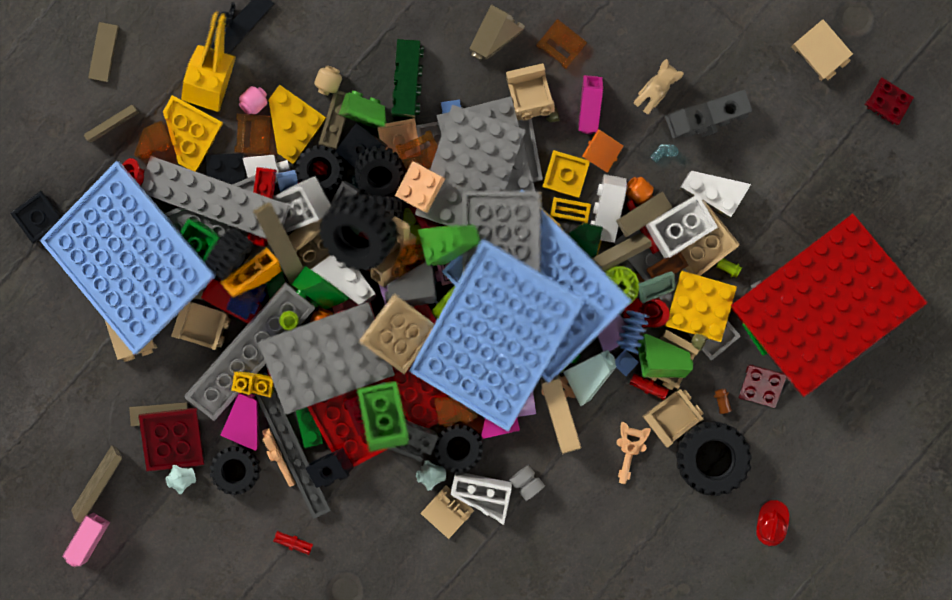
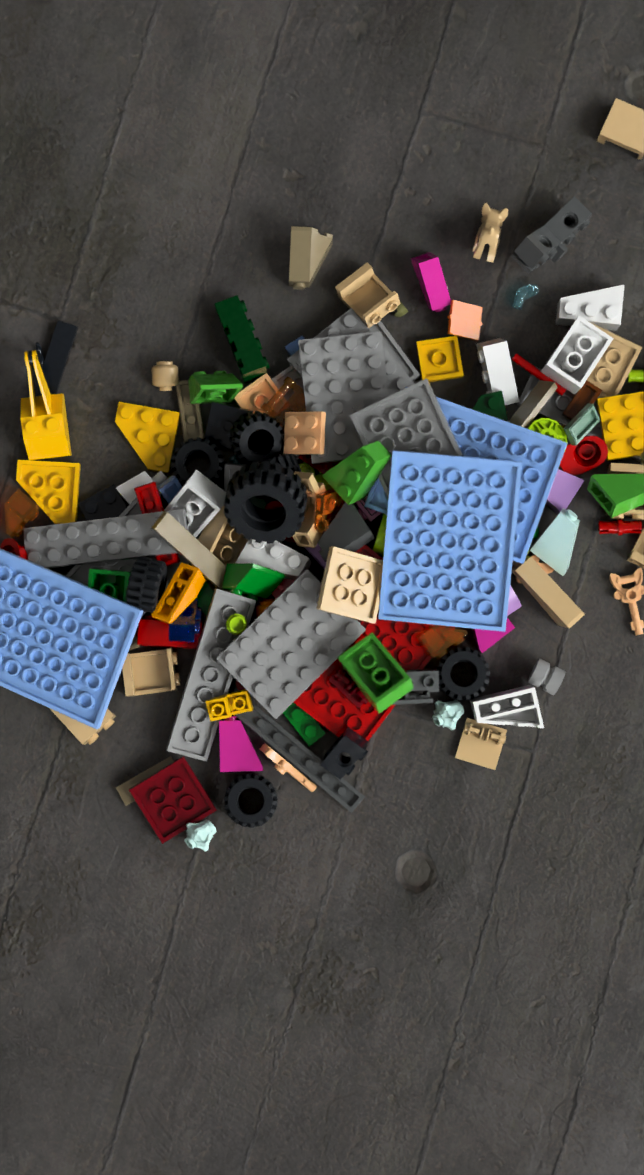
camera: 30 degrees left, 5 degrees down
bright pink brick [63,513,110,567] -> none
dark tan tile [71,445,122,523] -> none
clear orange plate [234,114,271,155] -> none
bright pink head [239,86,267,115] -> none
red pin [273,530,313,555] -> none
red plate [311,160,329,178] -> none
clear orange plate [536,19,587,69] -> none
yellow tile [550,197,591,223] -> none
medium blue plate [615,349,639,376] -> none
dark tan tile [616,191,672,237] -> none
medium blue piece [616,311,650,354] -> none
orange head [626,177,654,205] -> none

